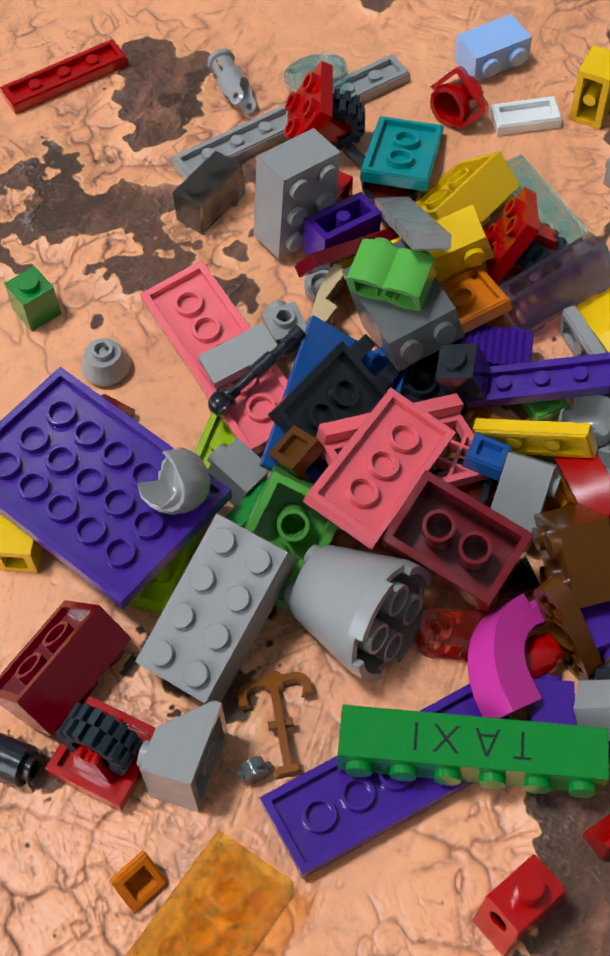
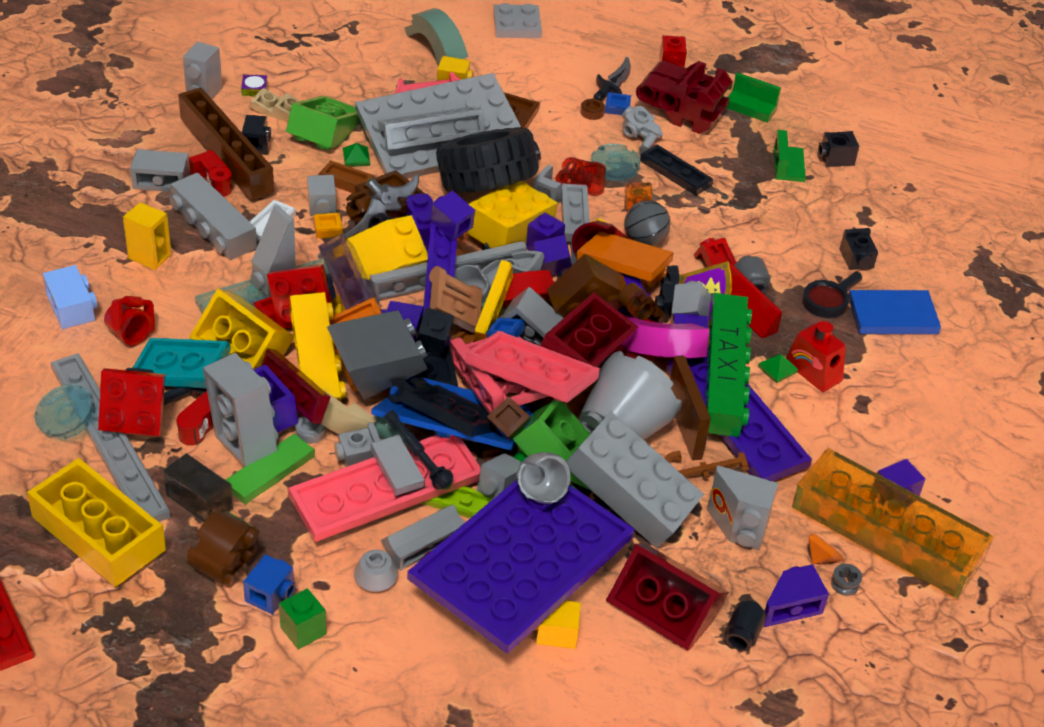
camera: 95 degrees left, 15 degrees down
plate [45,696,156,812] -> none
light grey piece [207,48,257,115] -> none
bright green brick [346,238,437,311] -> none
light grey tile [374,197,451,251] -> none
white tile [490,96,562,136] -> none
none -> yellow brick [27,457,166,587]
none -> reddish brown brick [187,509,260,587]
none -> bright green tile [224,434,315,504]
none -> blue brick [243,554,296,615]
none -> light grey slope [251,205,296,297]
none -> light grey piece [381,504,465,571]
none -> nougat plate [429,266,482,333]
none -> reddish brown tile [670,355,711,461]
none -> green slope [758,353,798,383]
none -> dark purple slope [763,564,829,627]
none -> dark grey bush [831,564,862,596]

